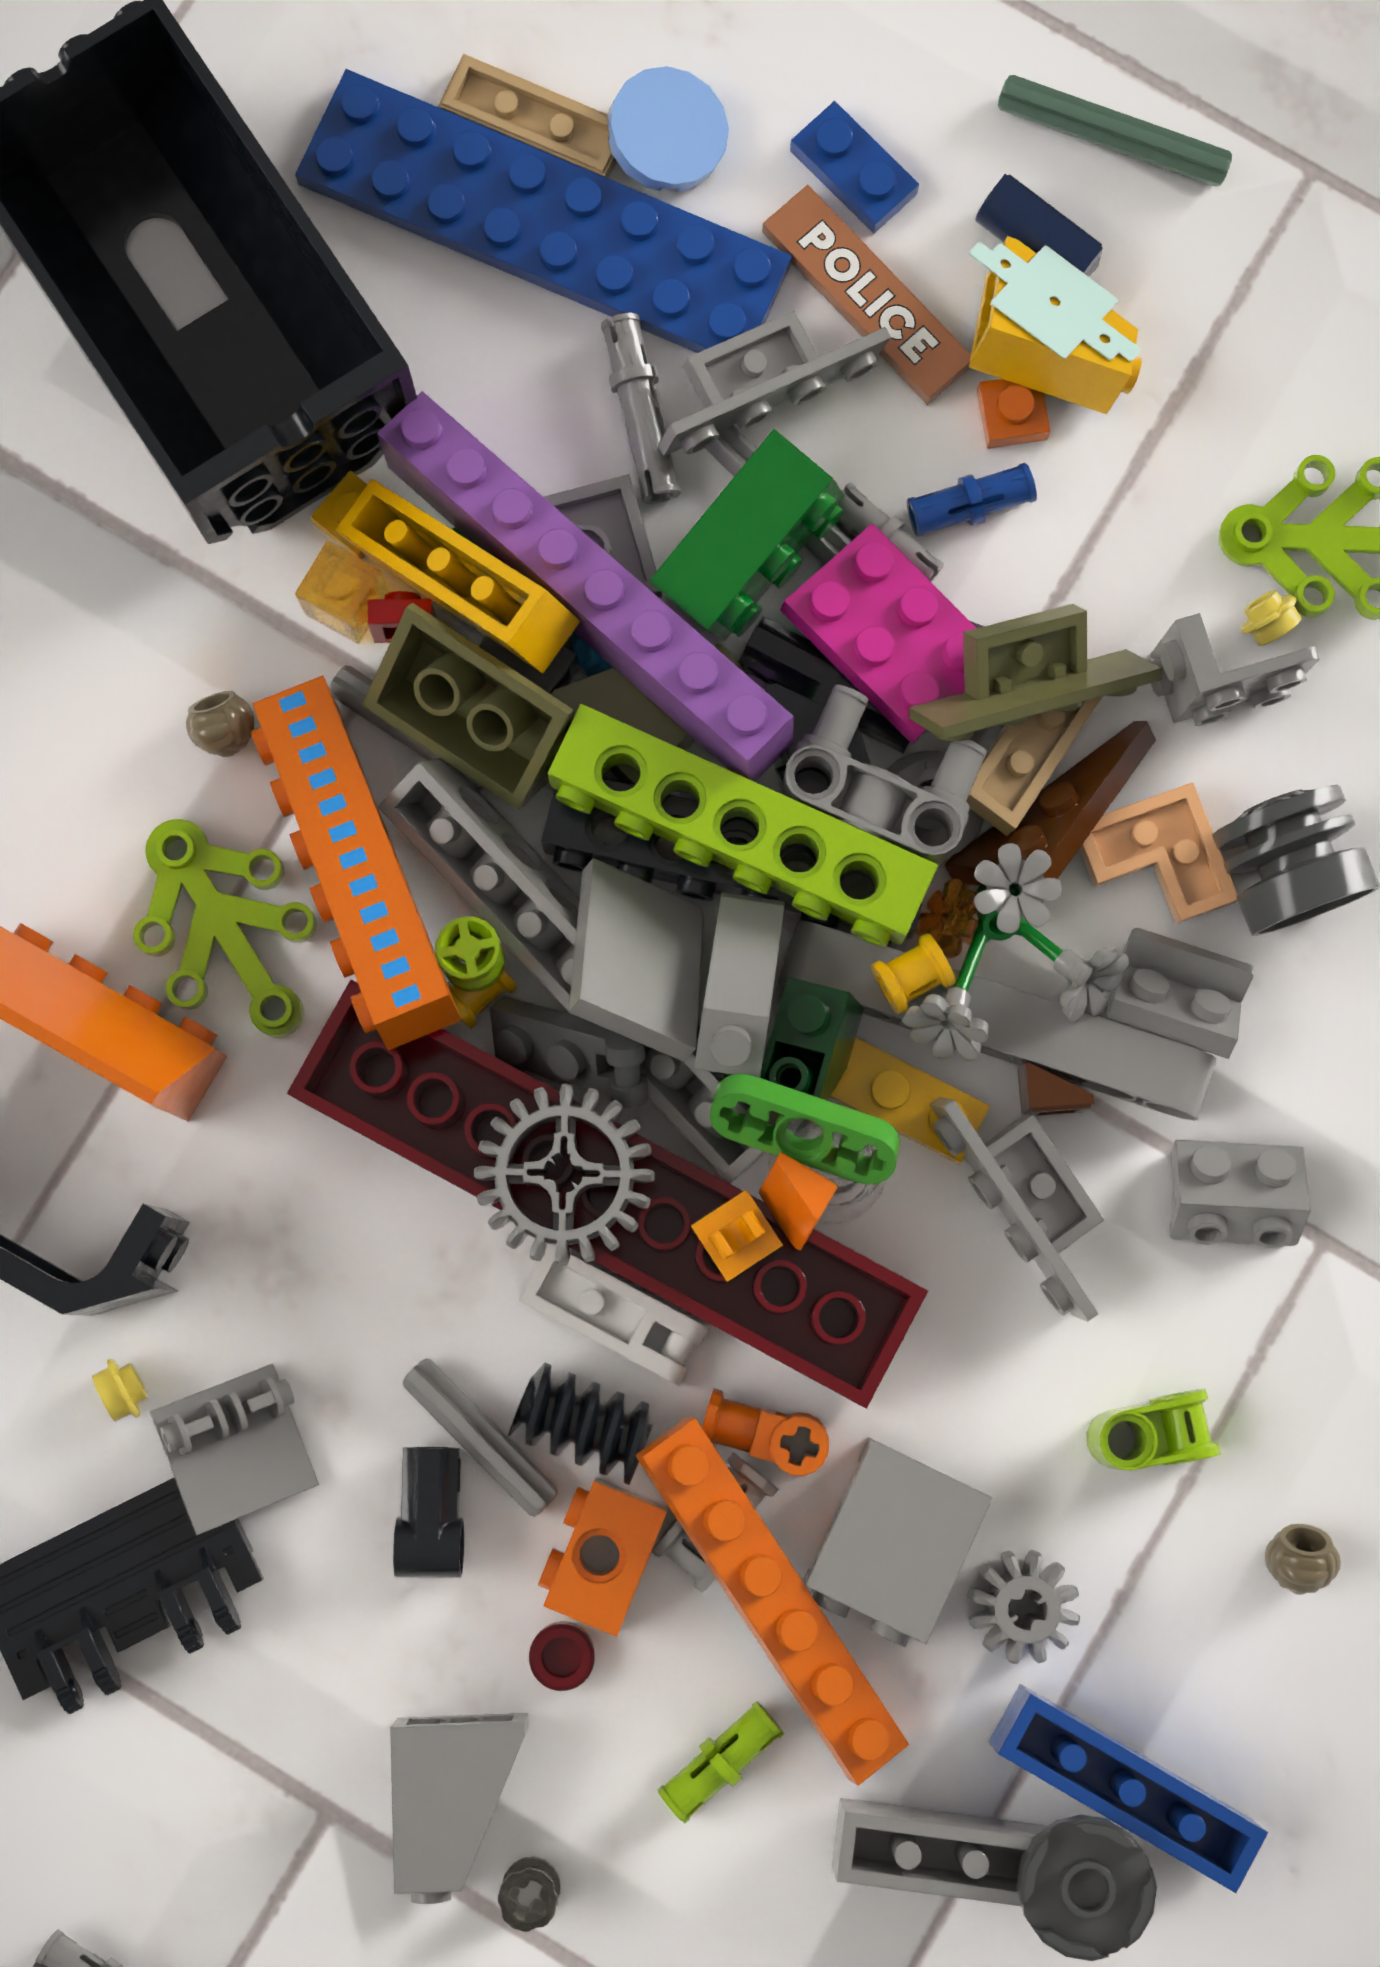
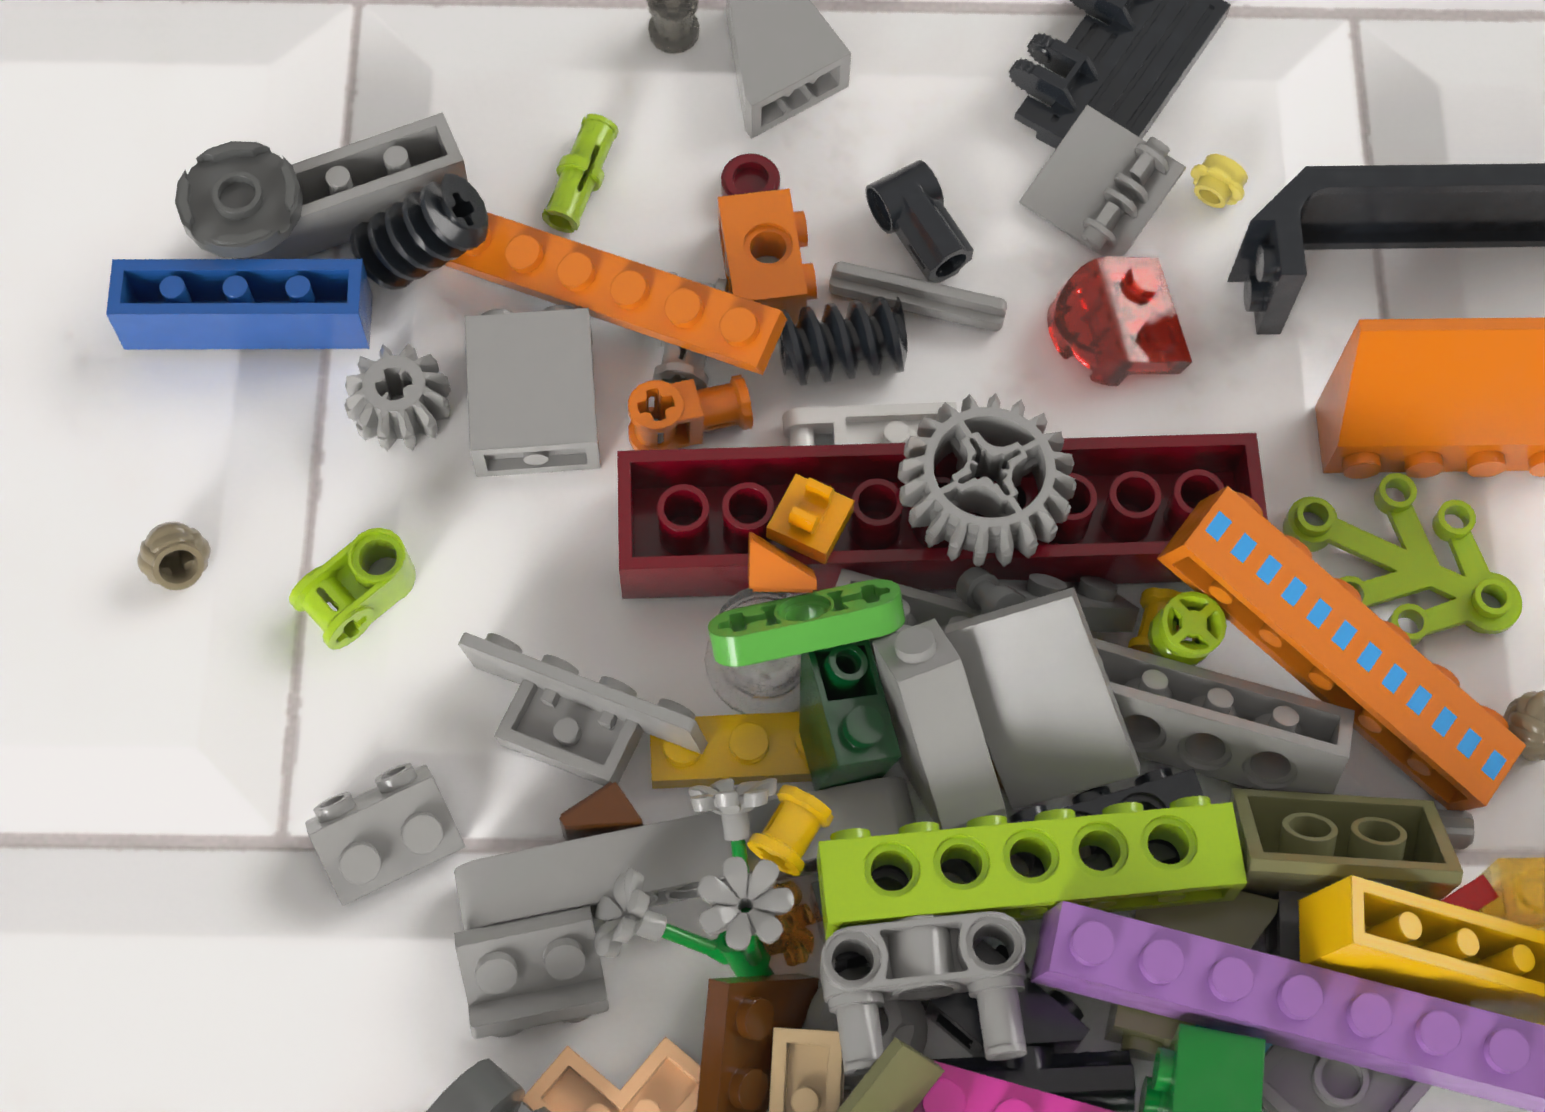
camera: 150 degrees right, 15 degrees down
none -> black piece [350,174,488,290]
none -> clear red slope [1047,256,1192,386]

